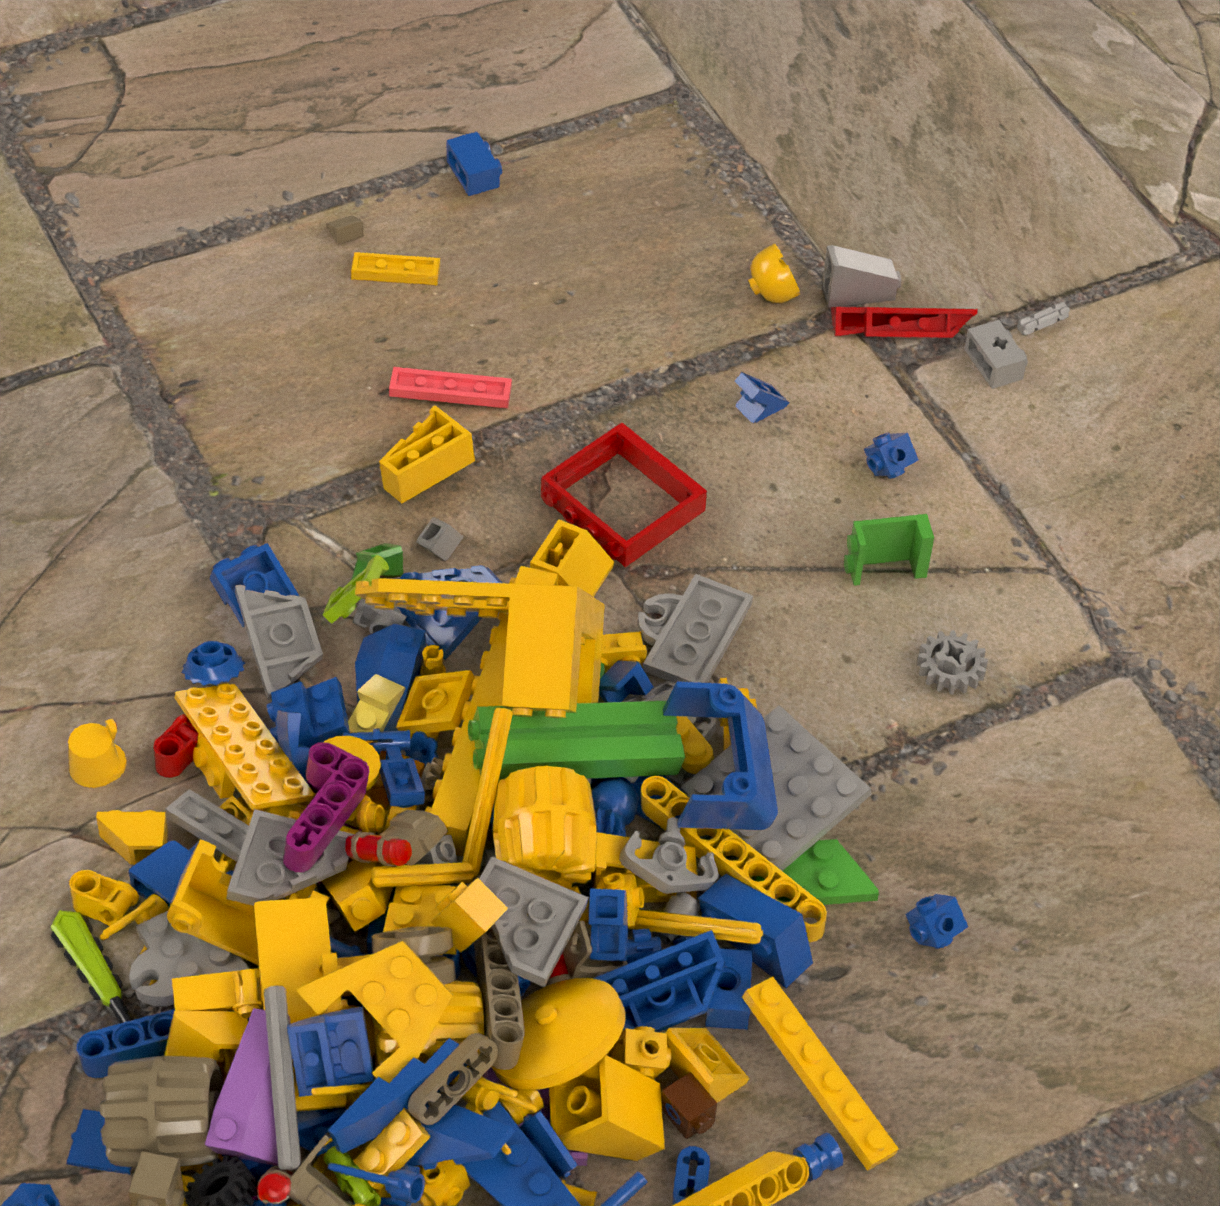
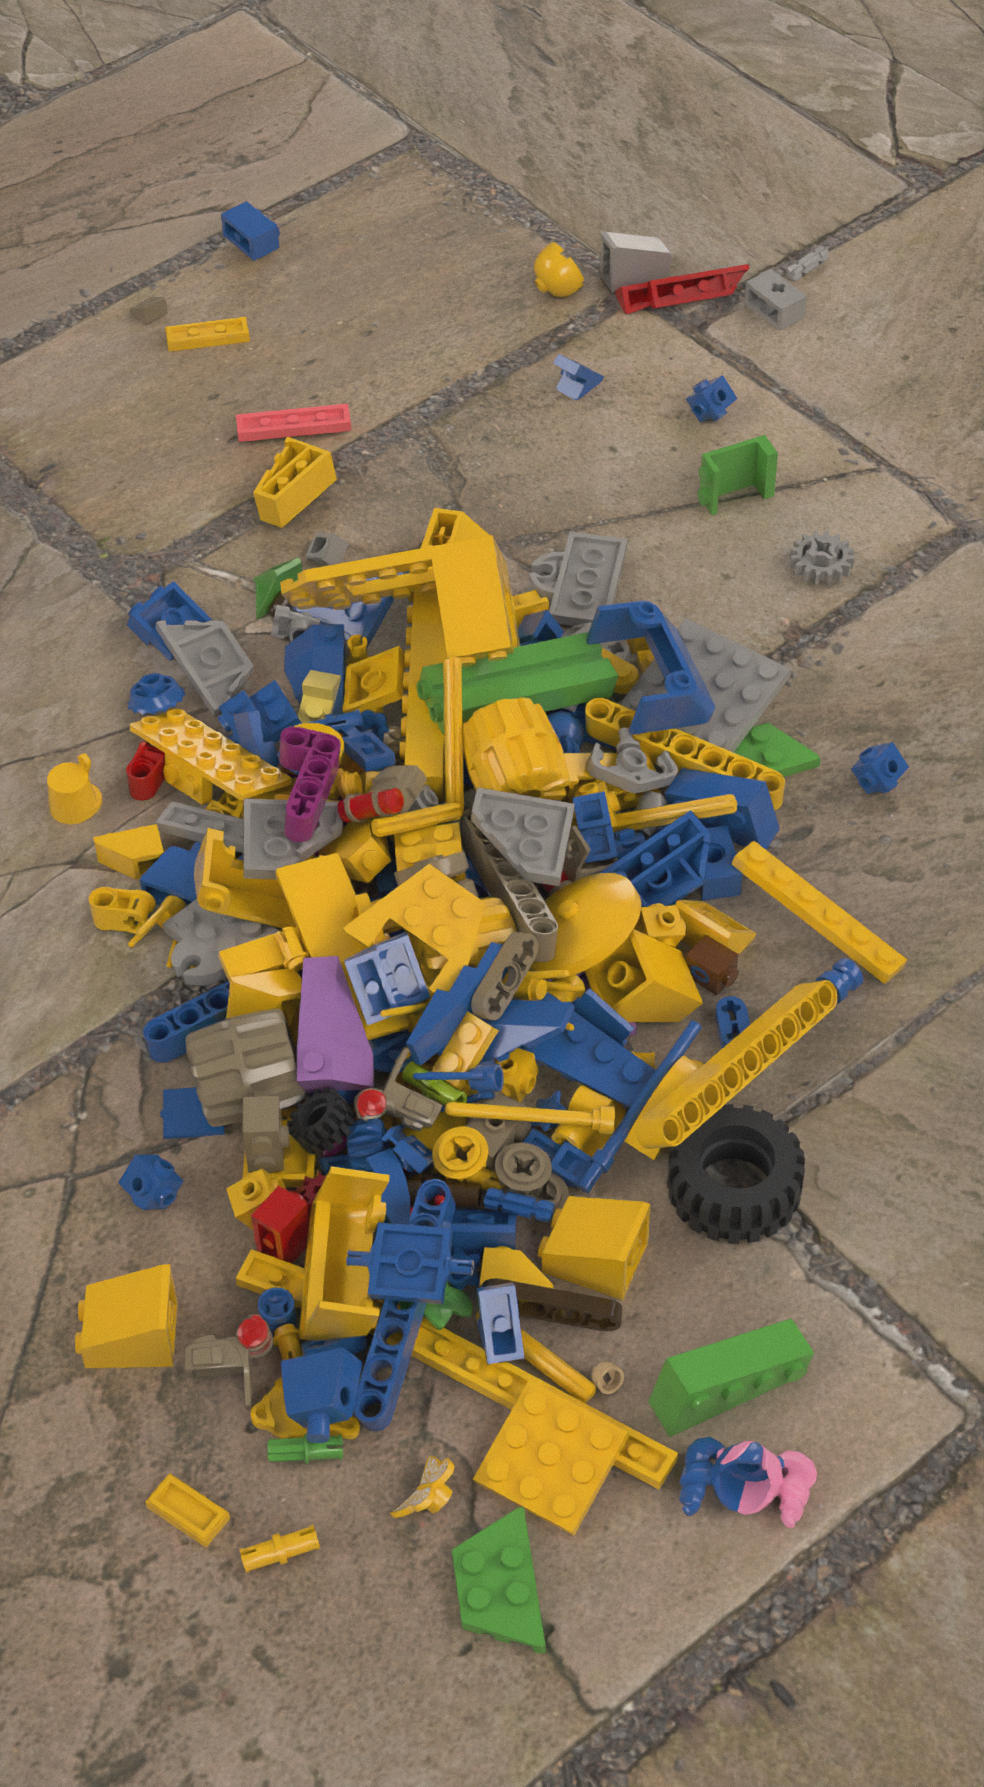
camera: 10 degrees left, 0 degrees up
lime sword [50,910,134,1023] -> none
light grey axle [264,986,301,1171] -> none
lime plate [323,555,389,624] -> none
yellow brick [431,877,508,952] -> none
red window [541,422,707,567] -> none

